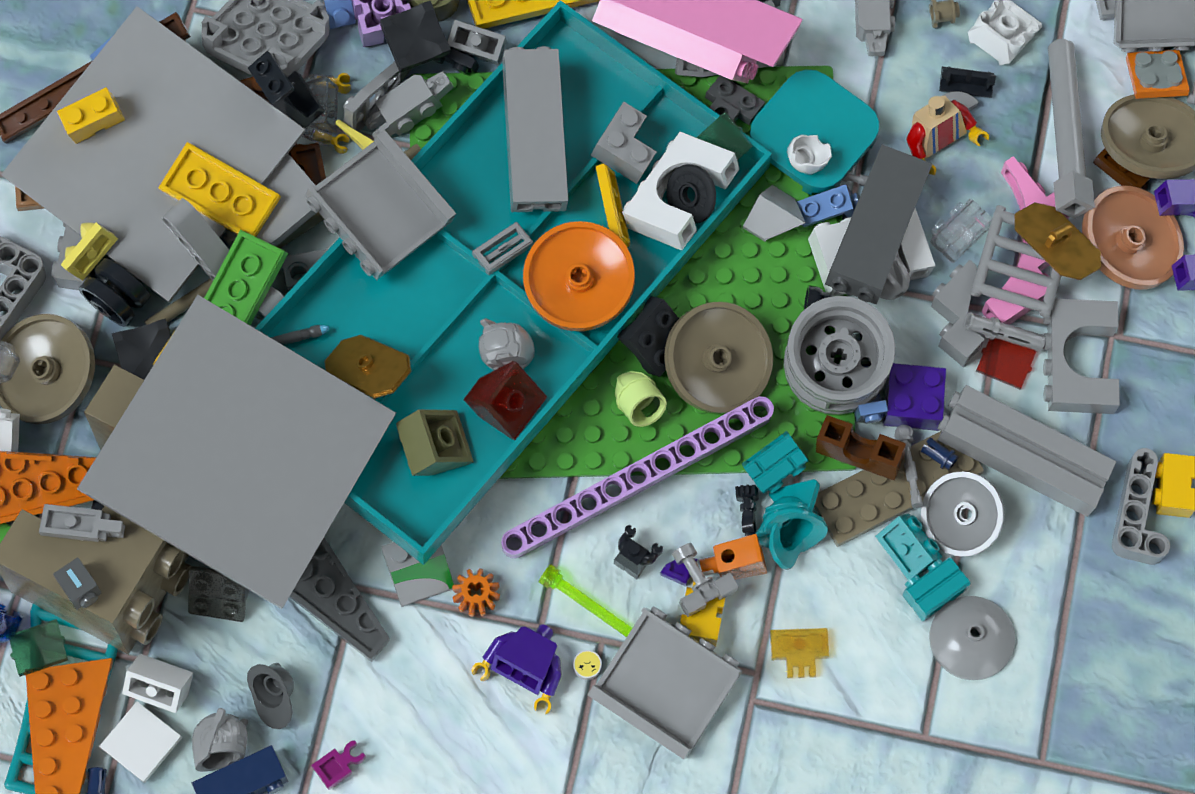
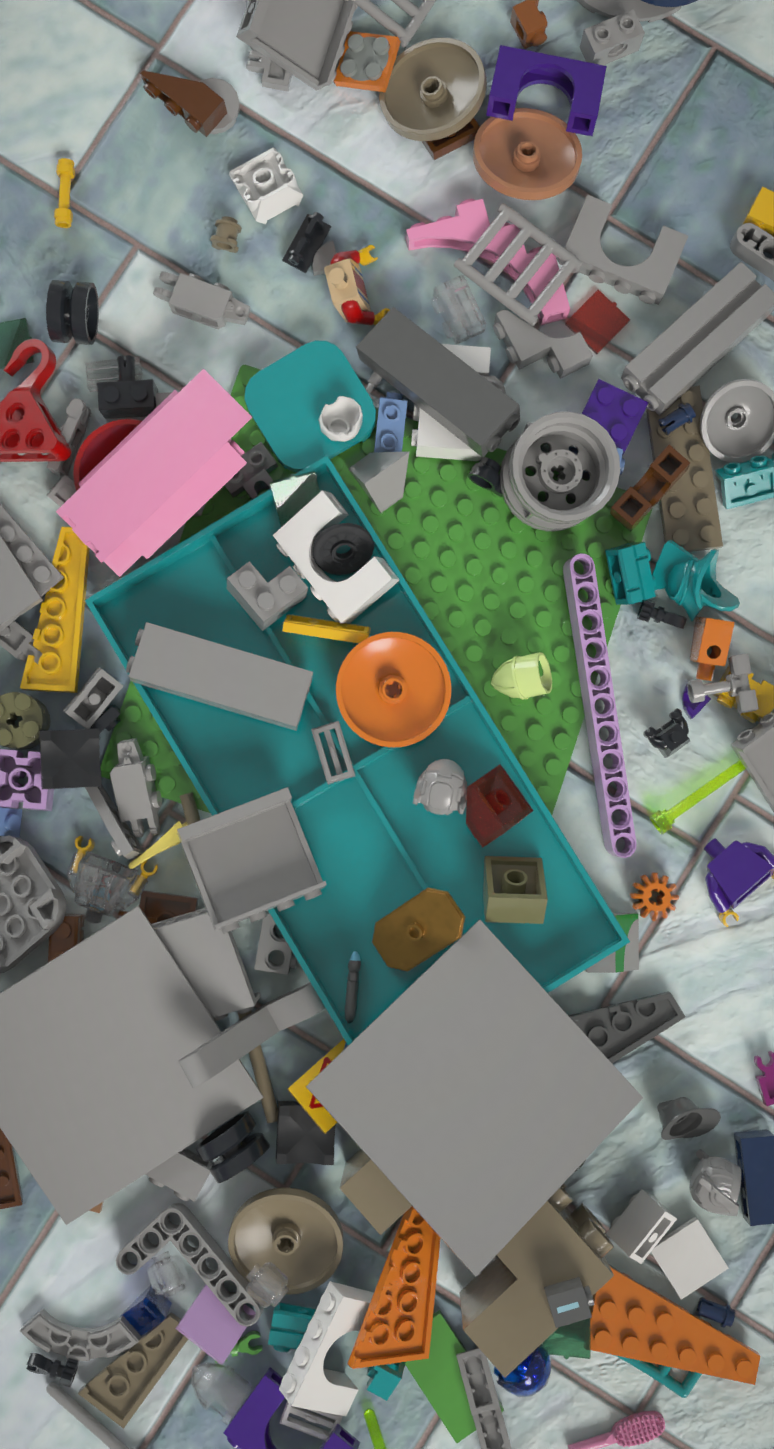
camera: 70 degrees left, 15 degrees up
light grey hinge [39,504,125,542] -> none
yellow brick [57,87,125,144] -> none
light yellow tile [60,222,118,281] -> none
yellow tile [158,142,281,237] -> none
bright green tile [204,230,288,325] -> none
black panel [248,51,325,128] -> none
light yellow tile [573,650,602,680] -> none
black brick [617,296,679,377] -> none
dark tan dish [664,302,773,413] -> none
light grey piece [894,425,923,508] -> none
light grey pin [964,312,1046,352] -> none
pearl gold shield [1014,202,1101,280] -> none
light grey brick [1048,39,1095,219] -> none

